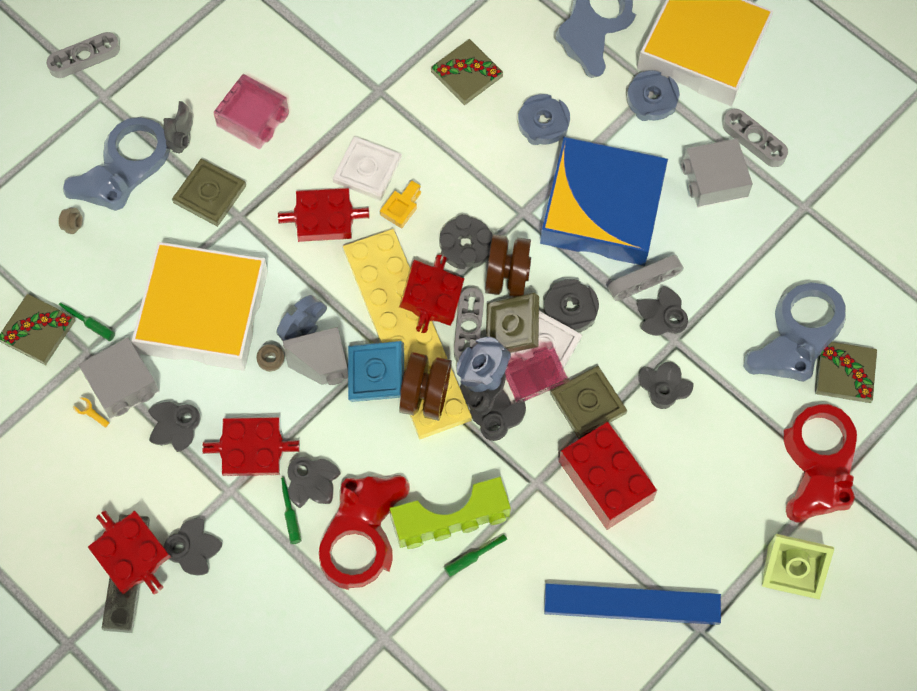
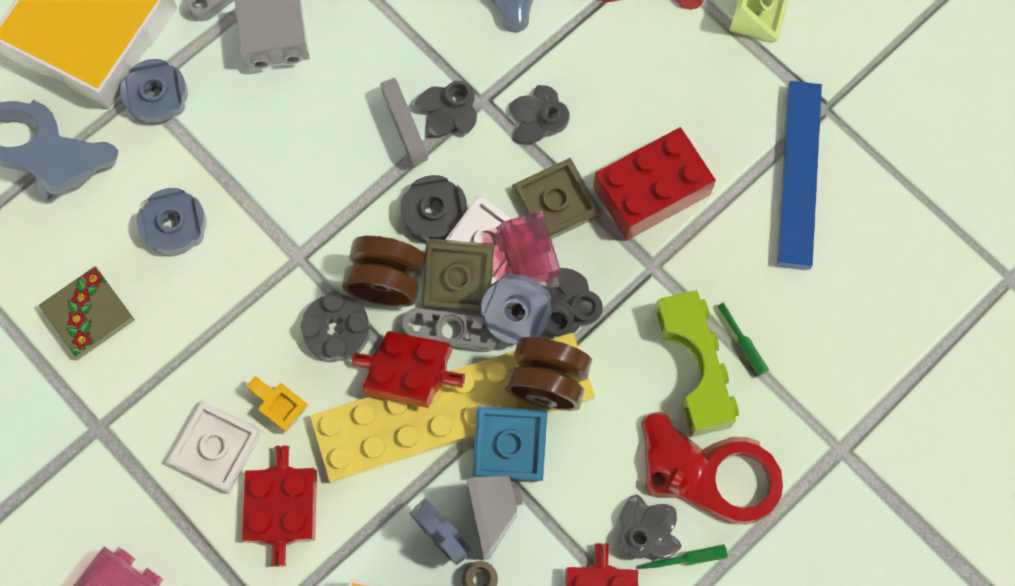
camera: 85 degrees left, 5 degrees up
blue tile [540,137,668,266] -> none

